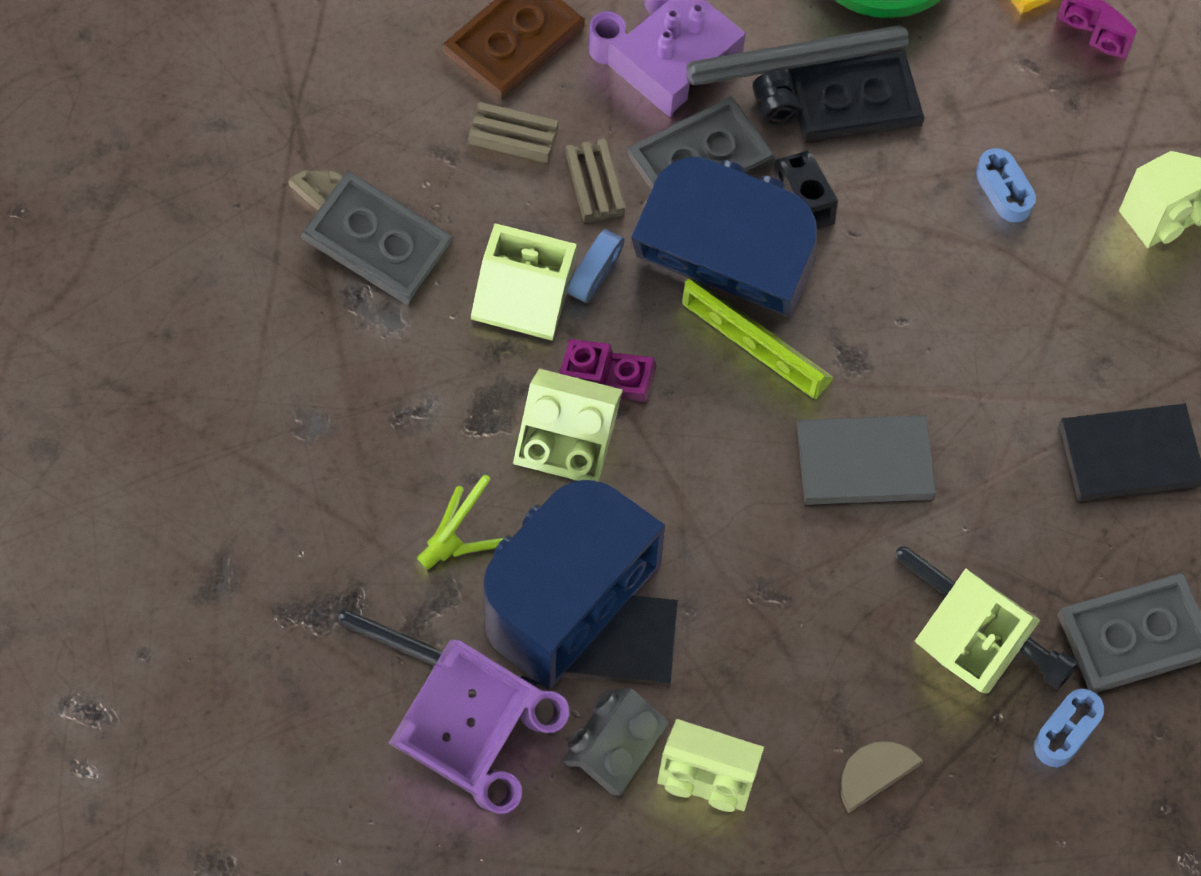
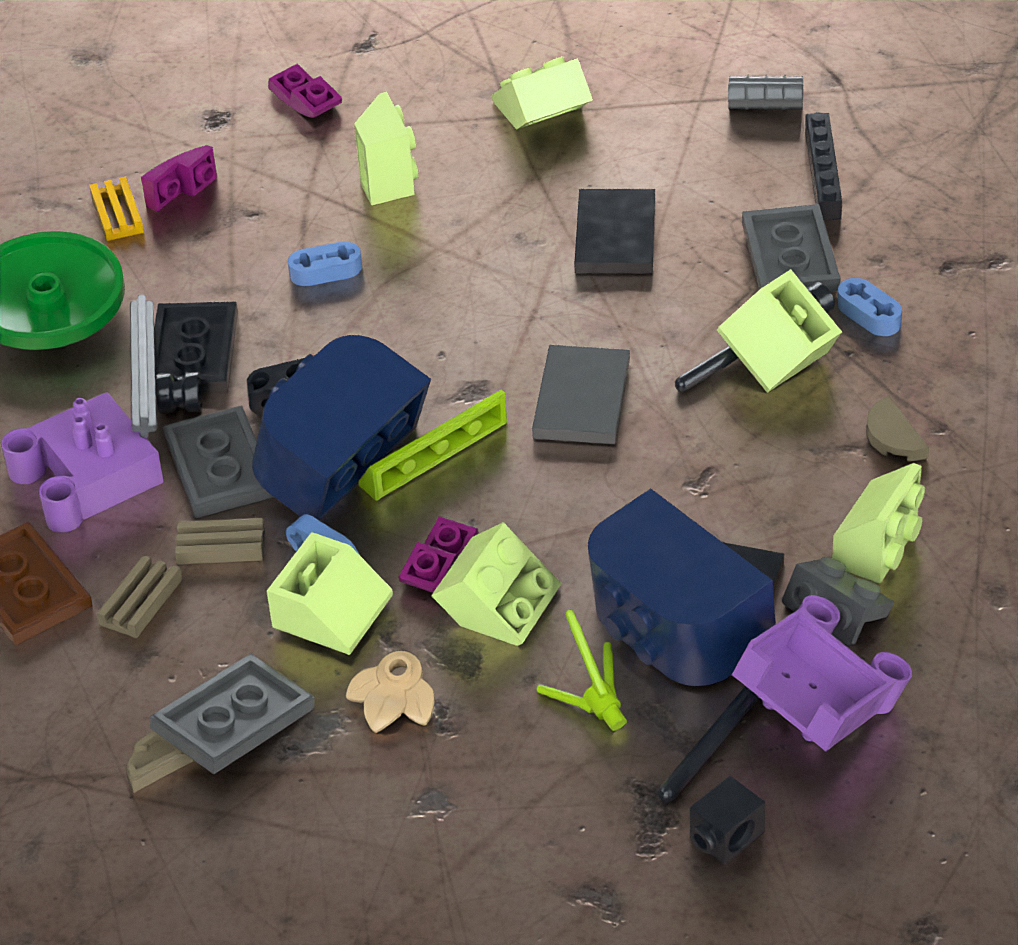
camera: 70 degrees left, 20 degrees down
none -> tan plate [346,651,435,733]
none -> black brick [690,776,765,865]

